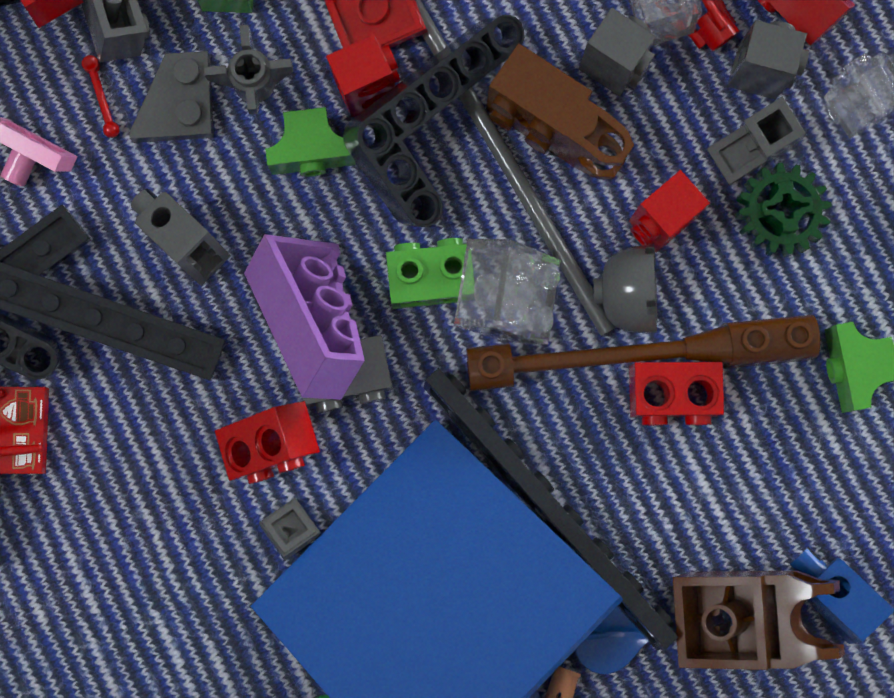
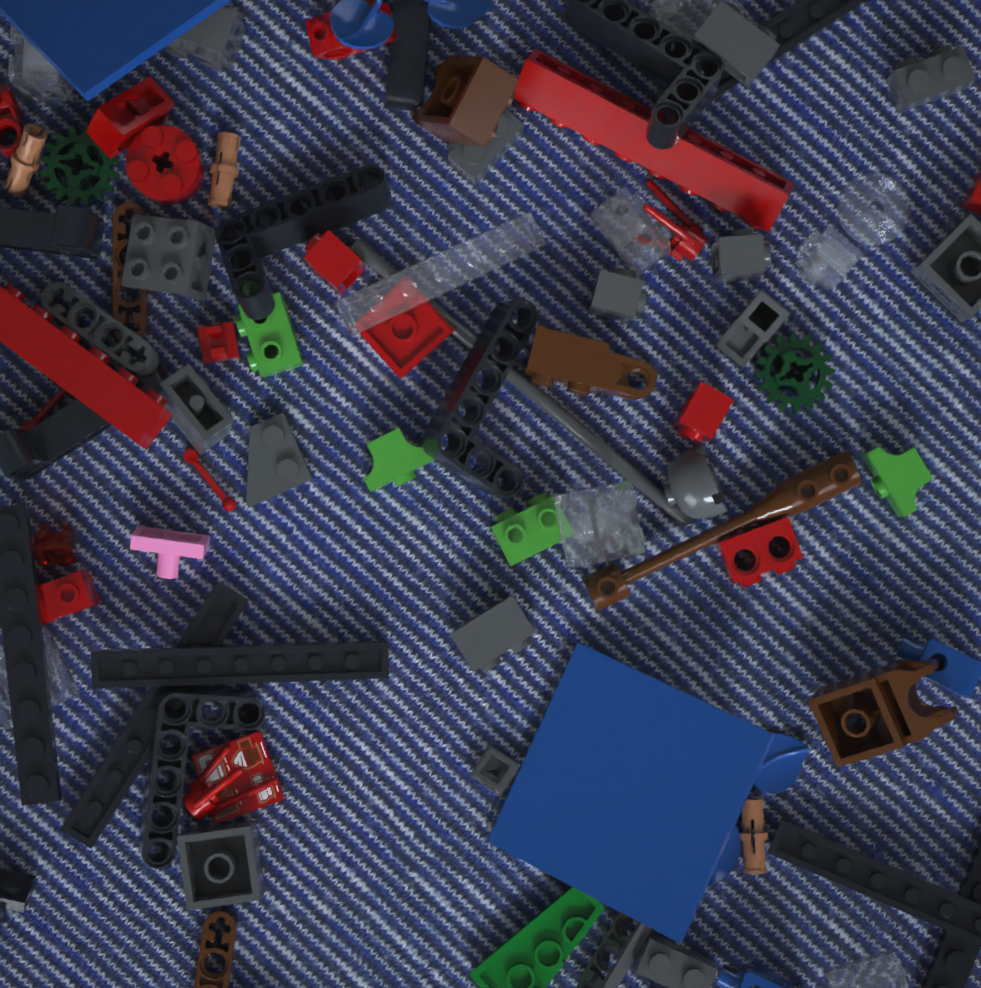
camera: 20 degrees left, 5 degrees up
dark grey torso [131,189,231,286] -> none
dark grey brick [204,25,293,114] -> none
red brick [215,401,320,484] -> none
medium lavender wedge [244,234,365,400] -> none
red brick [326,34,401,118] -> none
black plate [423,368,678,650] -> none

